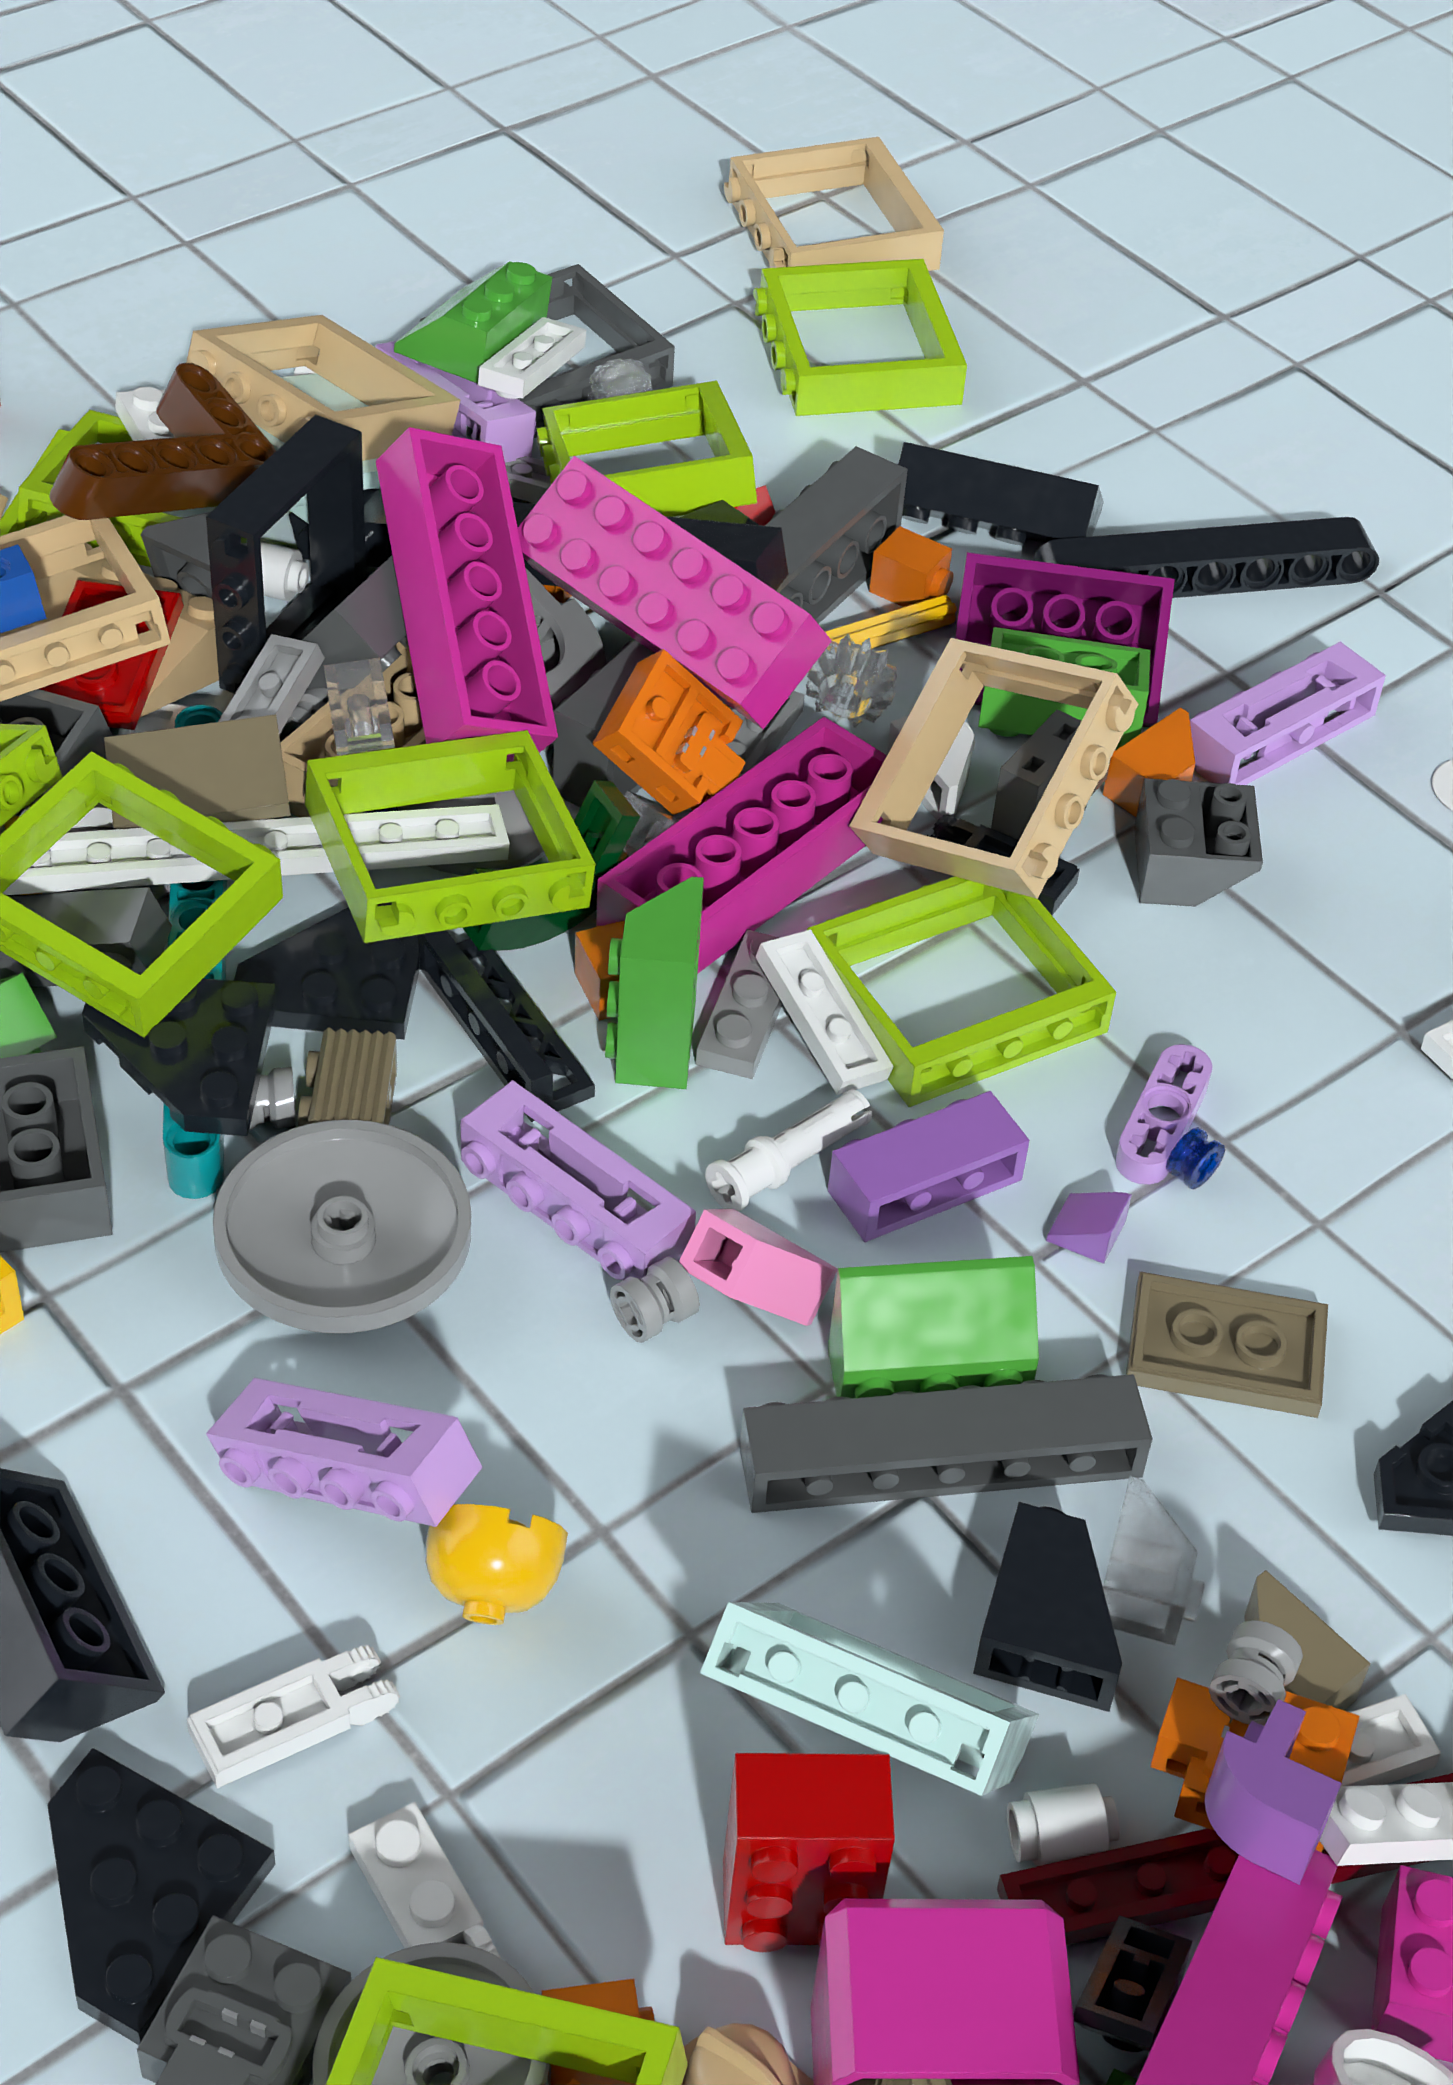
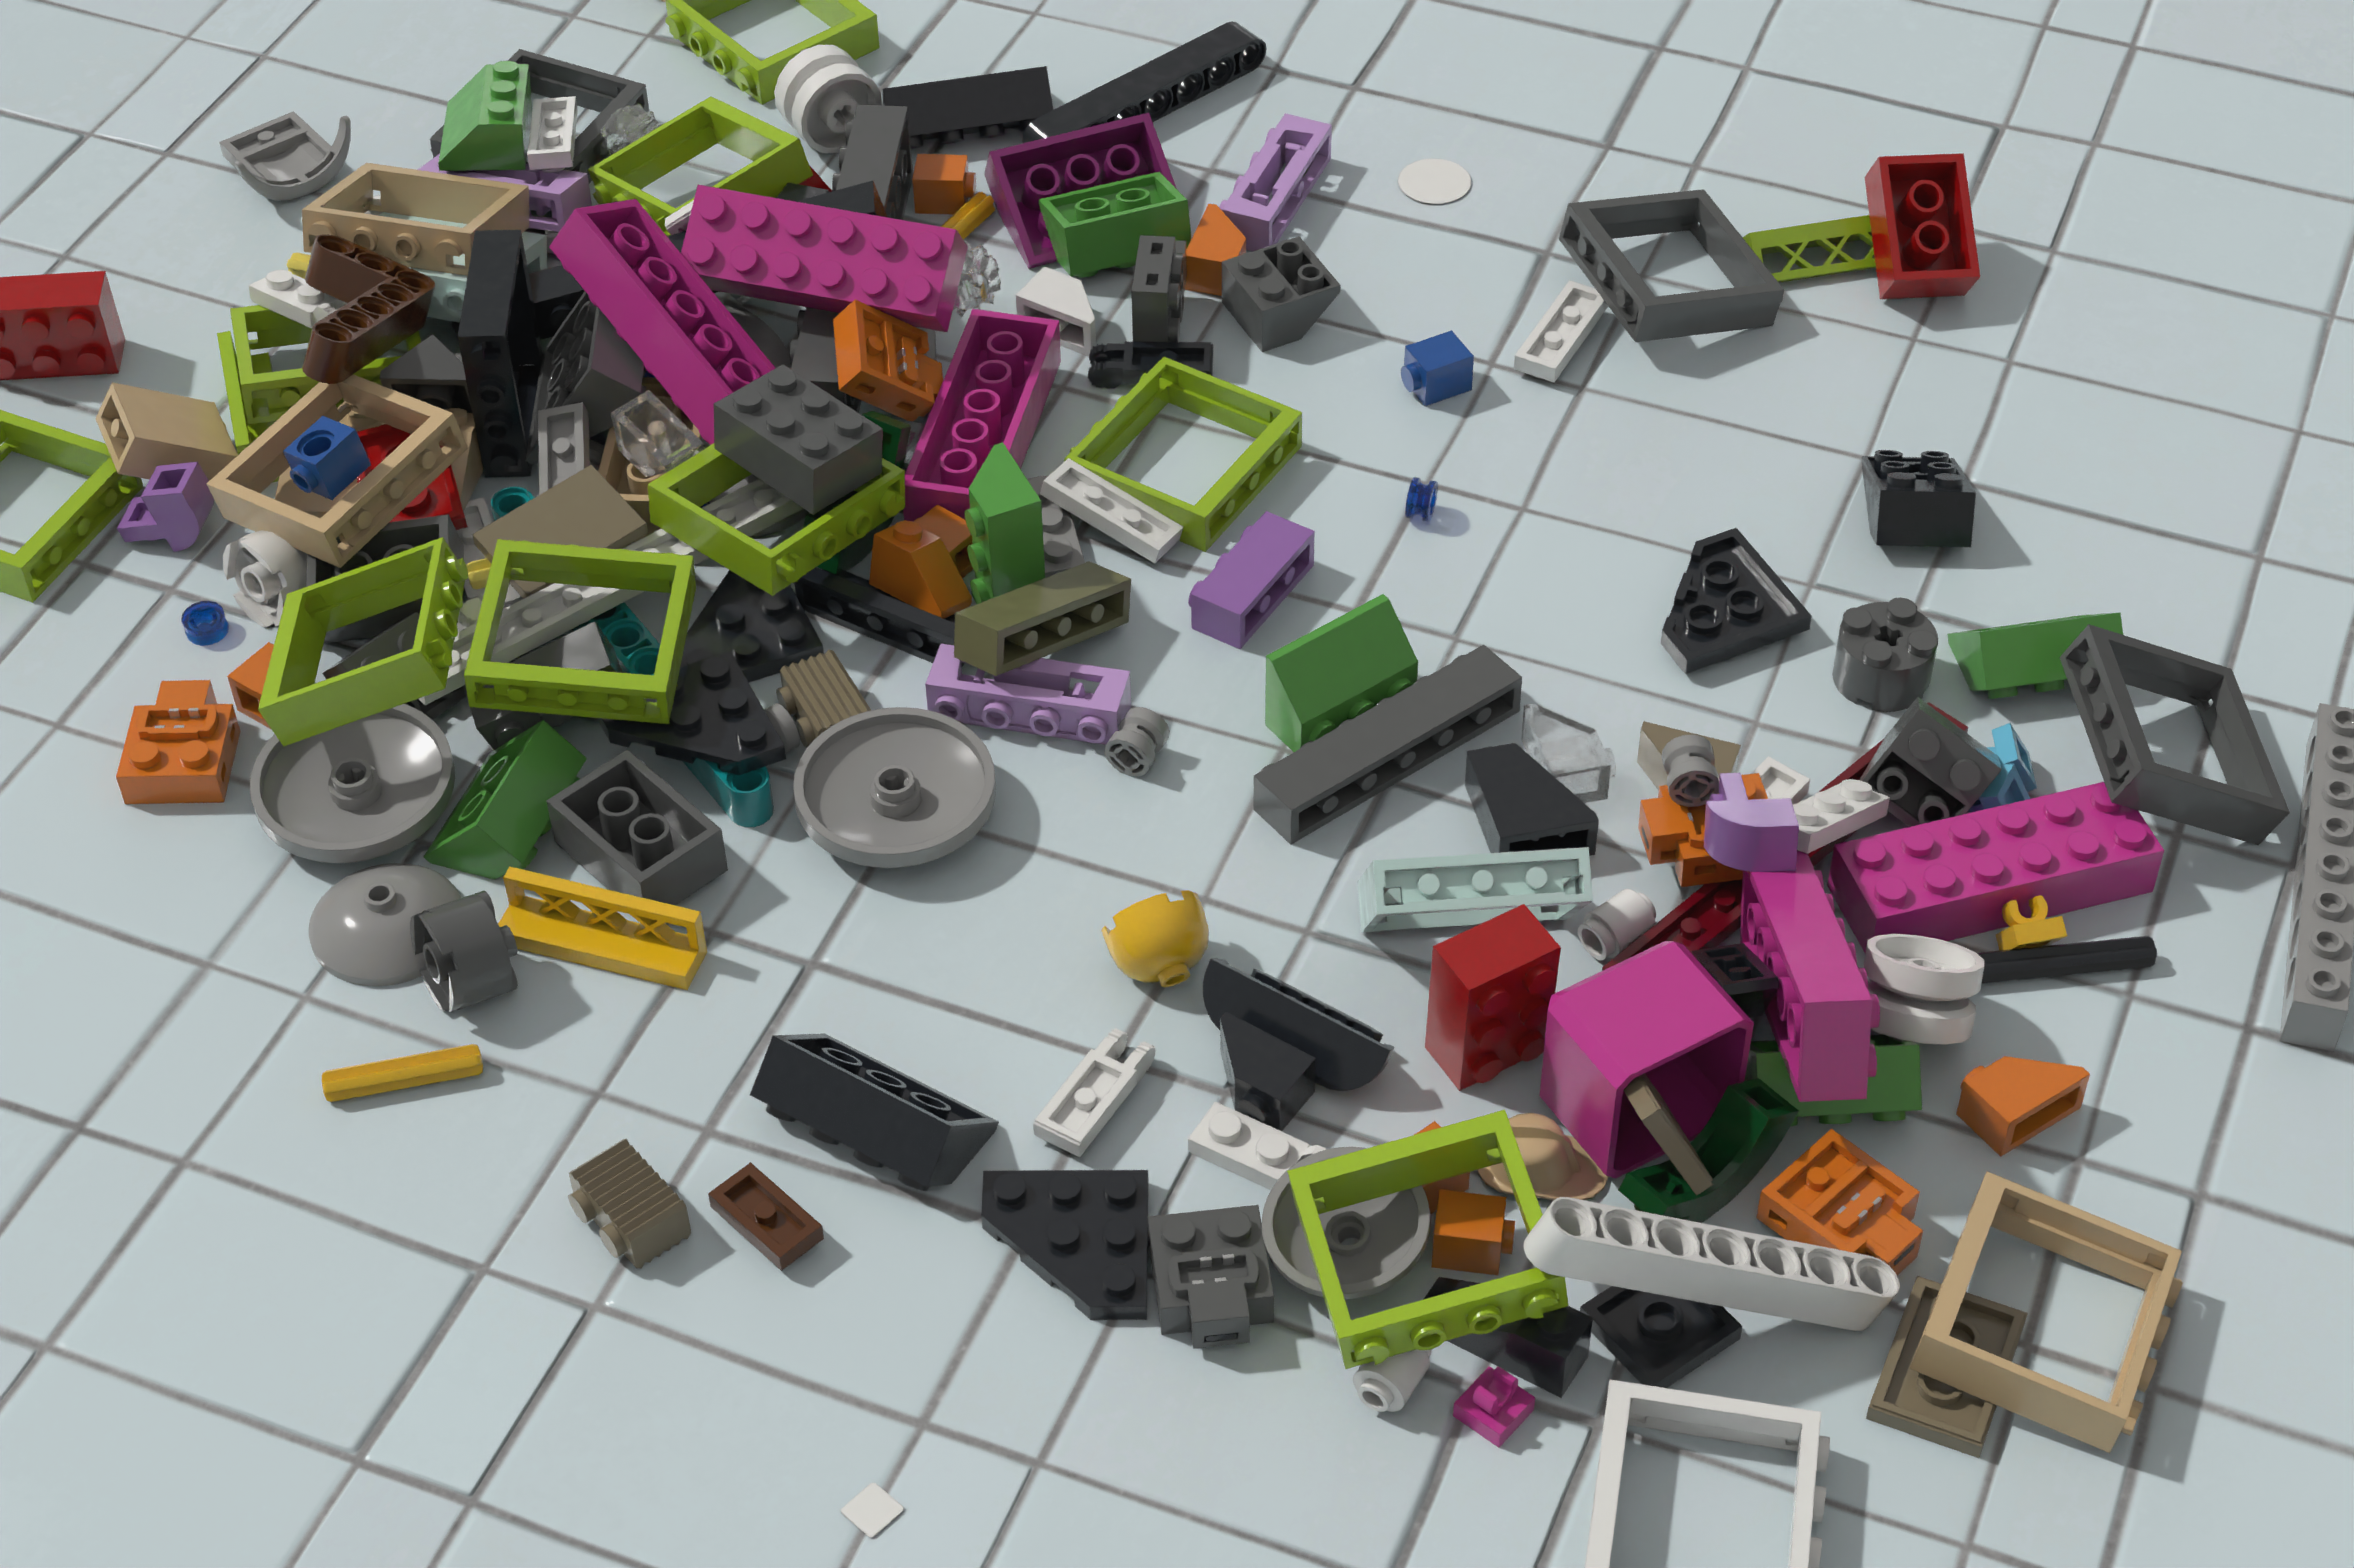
camera: 25 degrees left, 0 degrees up
lavender brick [206,1378,483,1527] -> none
bright pink slope [679,1209,838,1326] -> none
white pin [705,1089,872,1211] -> none
tan window [849,638,1139,899] -> none
medium lavender slope [1046,1192,1132,1264] -> none
lavender beam [1115,1044,1212,1184] -> none
dark tan tile [1126,1272,1328,1418] -> none
none -> light grey piece [219,111,351,201]
none -> dark grey brick [714,364,883,515]
none -> white wheel [774,45,882,153]
none -> orange slope [869,520,972,619]
none -> olive brick [954,561,1131,676]
none -> black brick [1203,958,1395,1091]
none -> black slope [1220,1011,1316,1131]
none -> blue brick [1401,330,1474,406]

